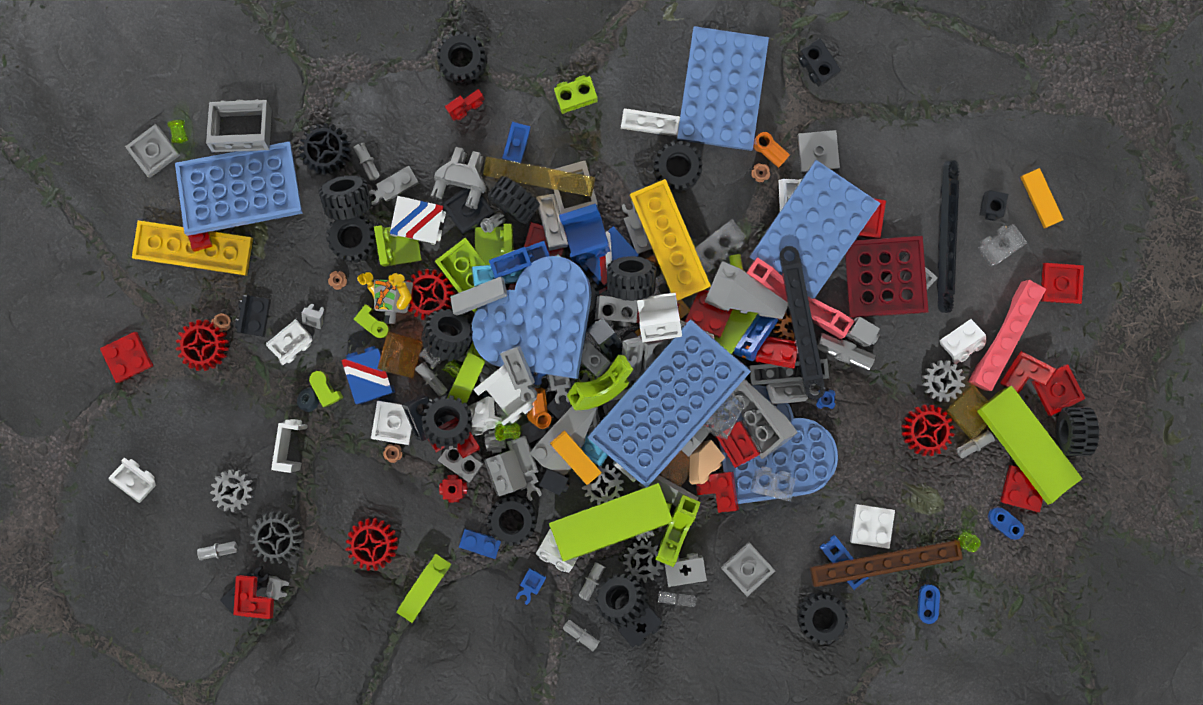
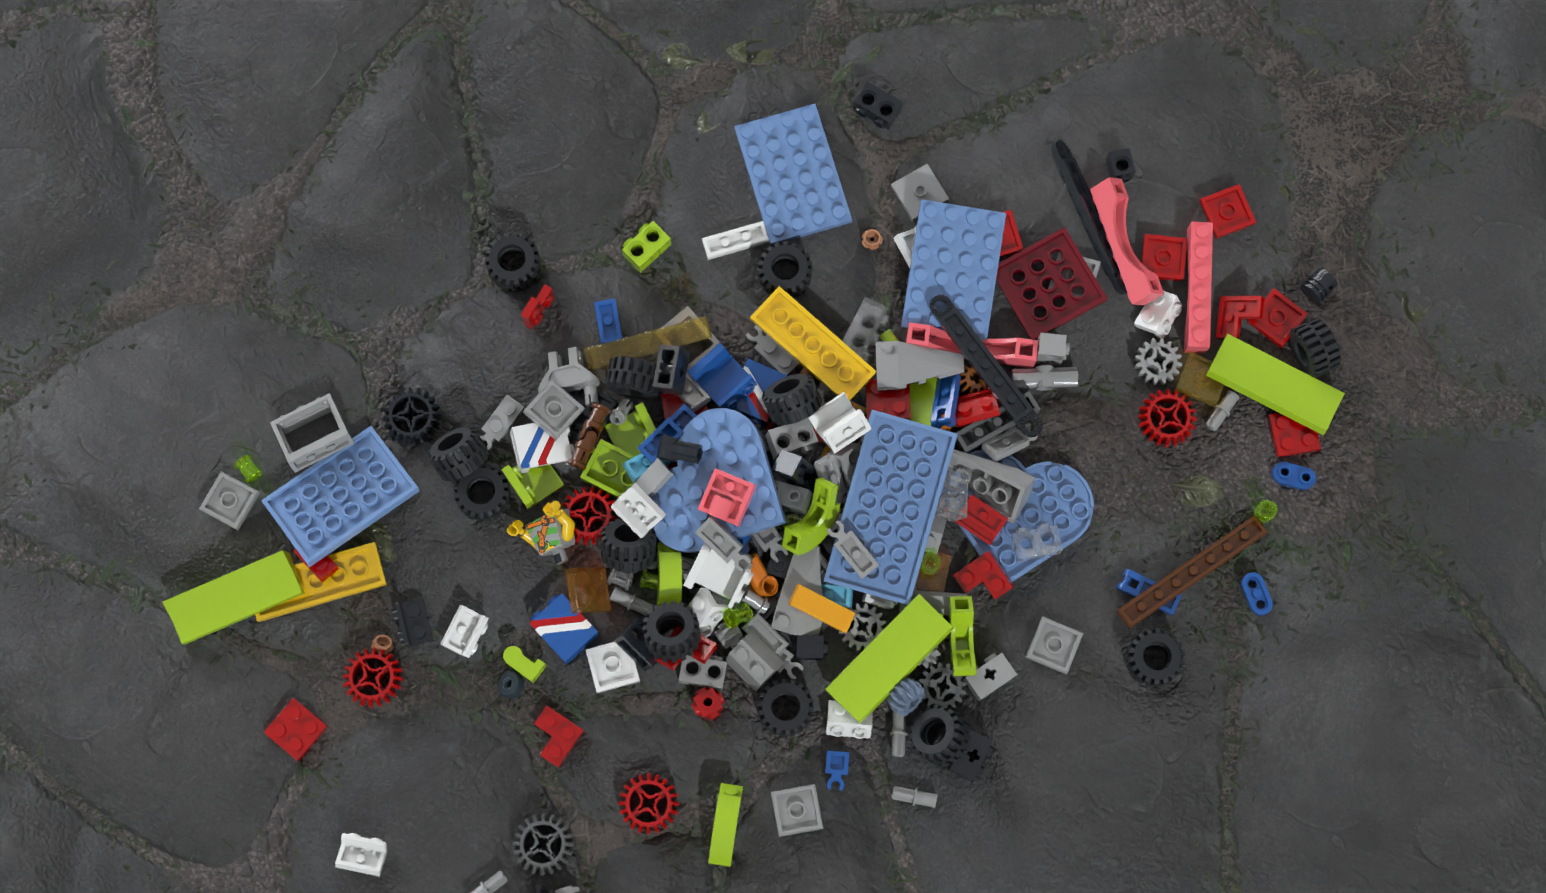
camera: 30 degrees left, 10 degrees down
light grey gear [210,470,255,512] -> none
white panel [271,419,307,473] -> none
light grey tile [302,304,324,329] -> none
nougat plate [328,271,347,290] -> none
light grey axle [353,143,379,181] -> none
lime leg [354,304,391,338] -> none
nougat plate [383,444,402,463] -> none
blue plate [459,528,501,559] -> none
clear axle [658,590,697,607] -> none
light nougat slope [689,440,725,485] -> none
orange piece [753,132,790,168] -> none
blue plate [816,390,835,409] -> none
white plate [850,504,895,548] -> none
clear brick [977,224,1027,267] -> none
light orange tile [1020,168,1064,228] -> none
none -> lime arch [162,550,305,645]
none -> light grey plate [523,380,585,441]
none -> red plate [534,705,584,768]
none -> reddish brown piece [567,403,611,471]
none -> white bracket [611,483,666,538]
none -> black brick [652,345,690,395]
none -> black piece [656,435,703,464]
none -> coral plate [698,468,757,527]
none -> light grey pin [741,588,770,614]
none -> light grey plate [771,784,823,837]
none -> light grey plate [827,521,879,579]
none -> sand blue gear [887,678,925,716]
none -> clear neon green bush [920,552,941,575]
none -> coral arch [1090,177,1164,305]
none -> red plate [1141,234,1187,282]
none -> black piece [1300,268,1338,304]

